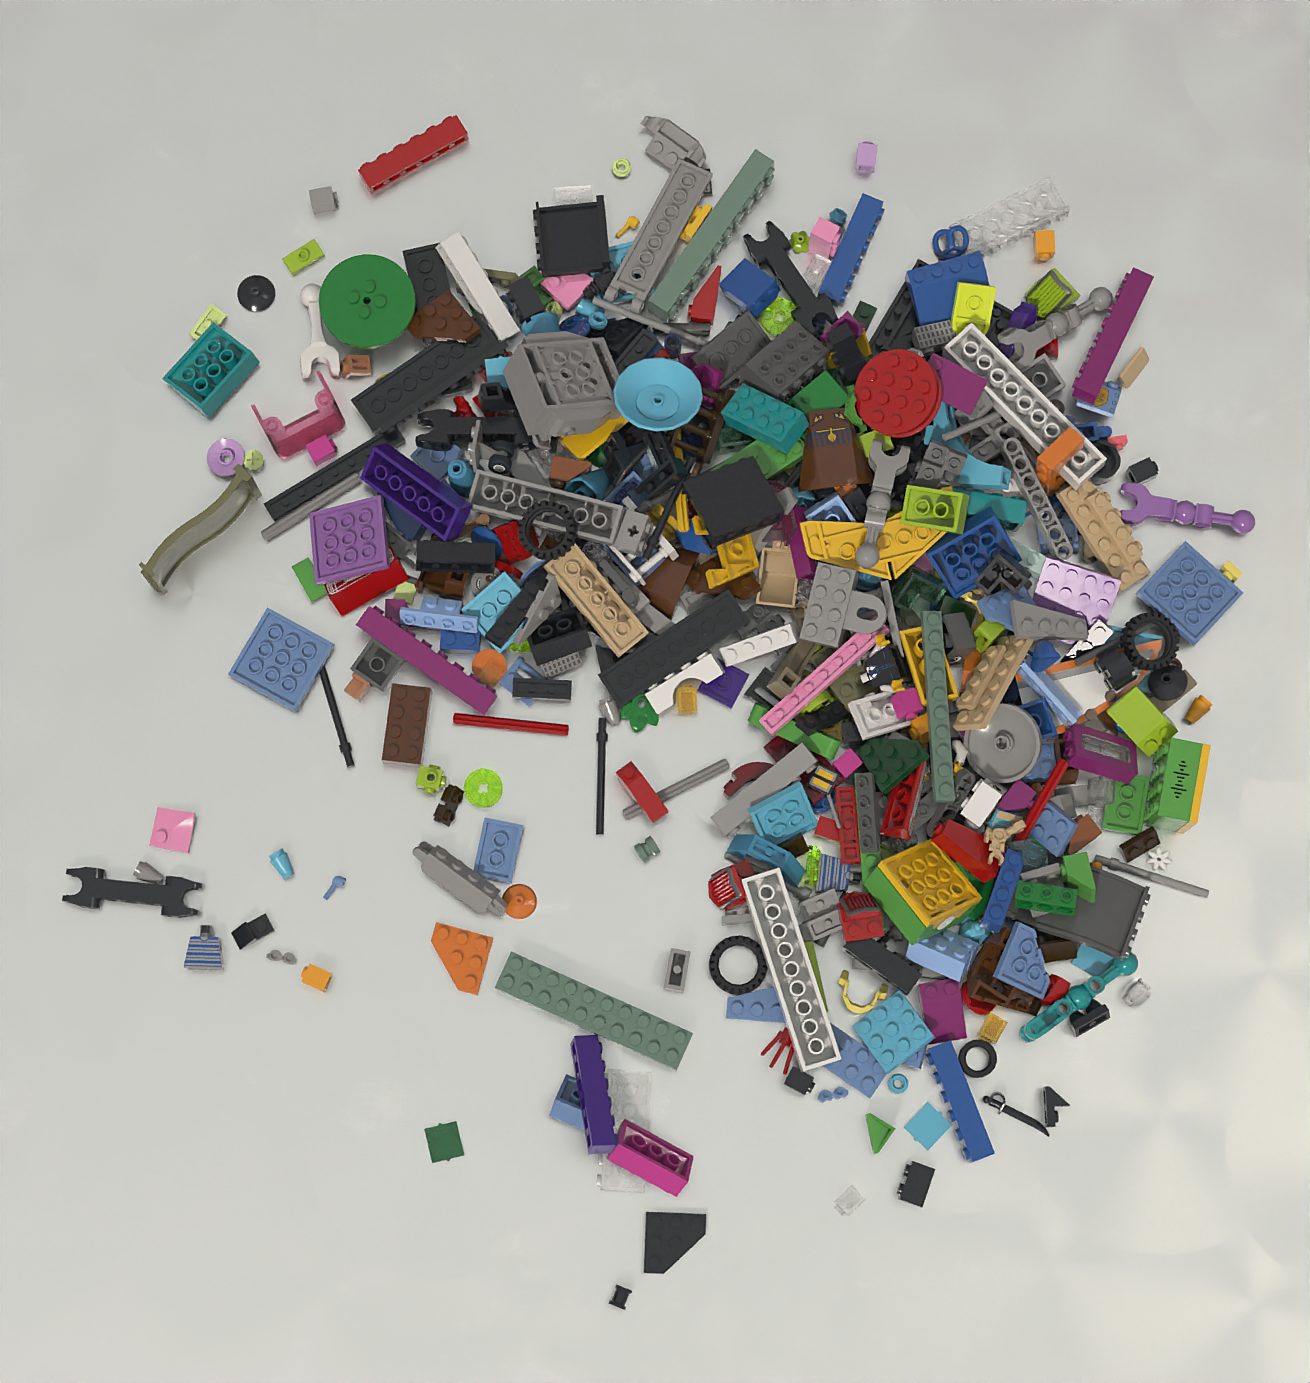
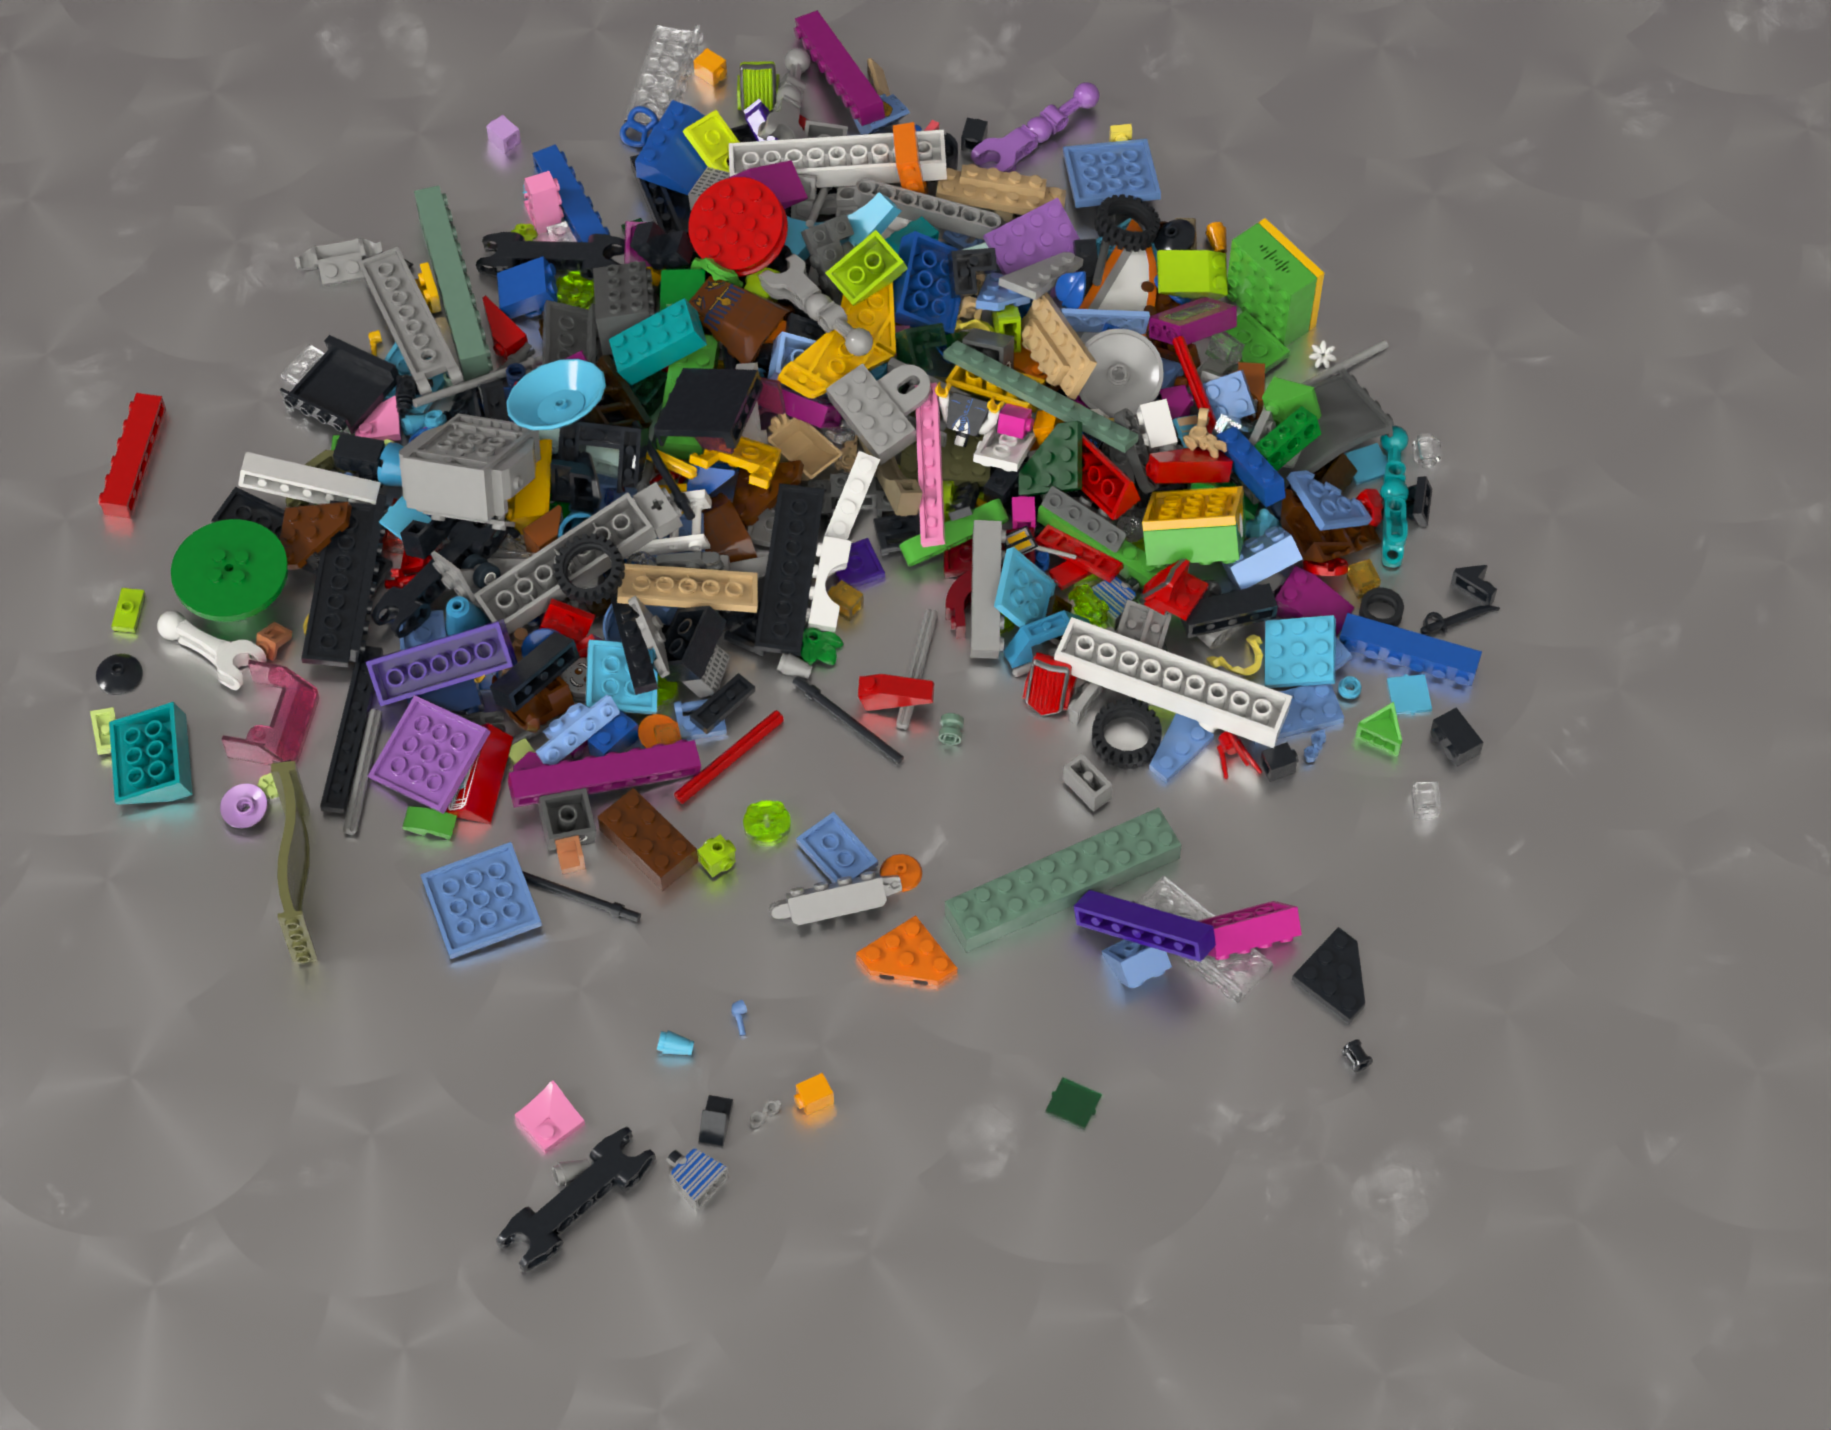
camera: 50 degrees left, 20 degrees down
dark pink brick [305,435,337,467] -> none
light grey brick [309,186,339,214] -> none
dark brown hinge [433,784,465,827] -> none
yellowish green plate [612,158,631,177] -> none
black brick [1093,645,1137,691] -> none
dark brown plate [1119,826,1161,863] -> none

